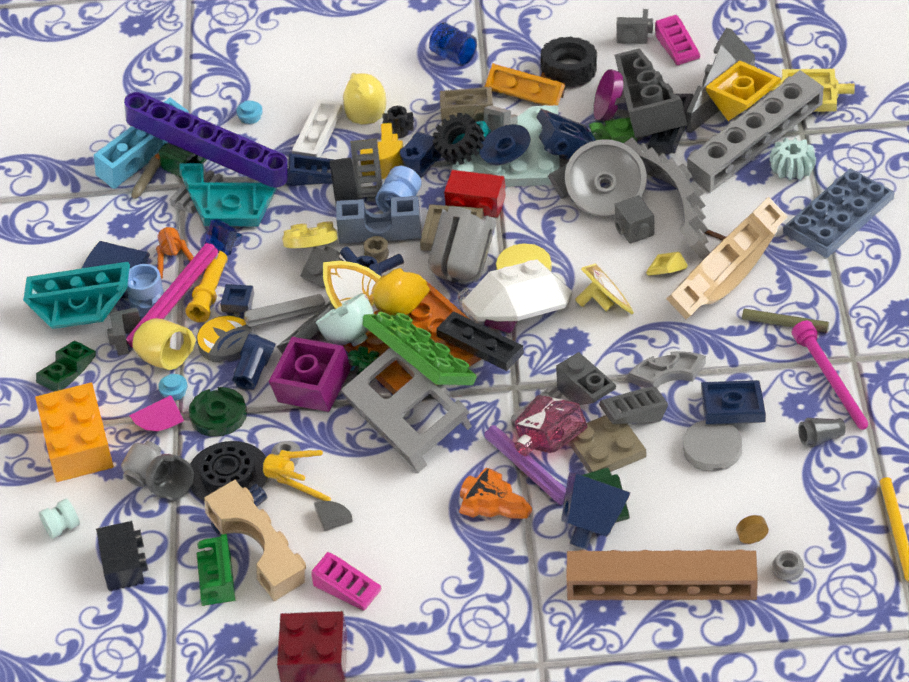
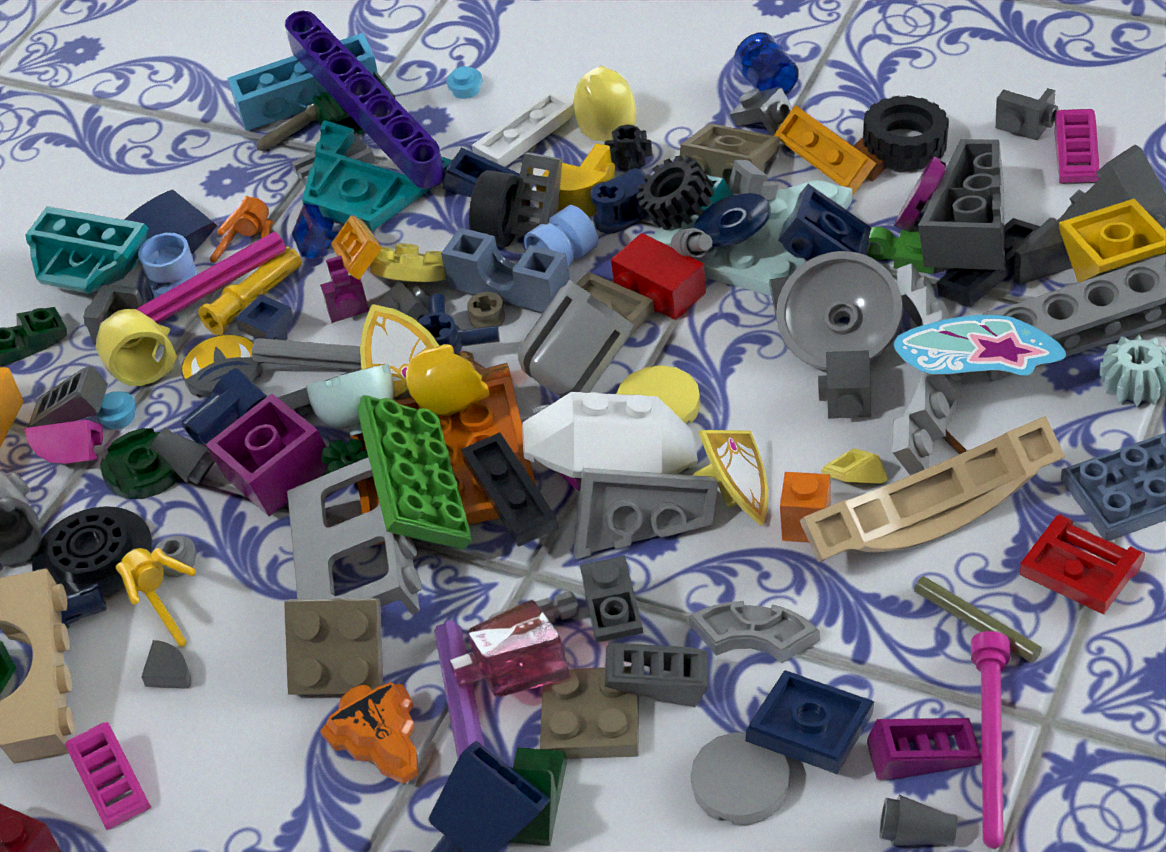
camera: 30 degrees right, 0 degrees up
none -> dark grey slope [27,366,108,428]
none -> dark grey cone [150,428,215,485]
none -> dark tan plate [284,598,383,695]
none -> magenta plate [320,255,369,323]
none -> light orange tile [331,215,382,280]
none -> light grey wing [574,468,718,559]
none -> light grey cylinder [670,228,712,260]
none -> dark grey bracket [730,87,793,136]
none -> orange brick [780,472,831,543]
none -> magenta slope [867,718,982,780]
none -> sticker [894,315,1066,376]
none -> red plate [1019,514,1145,615]

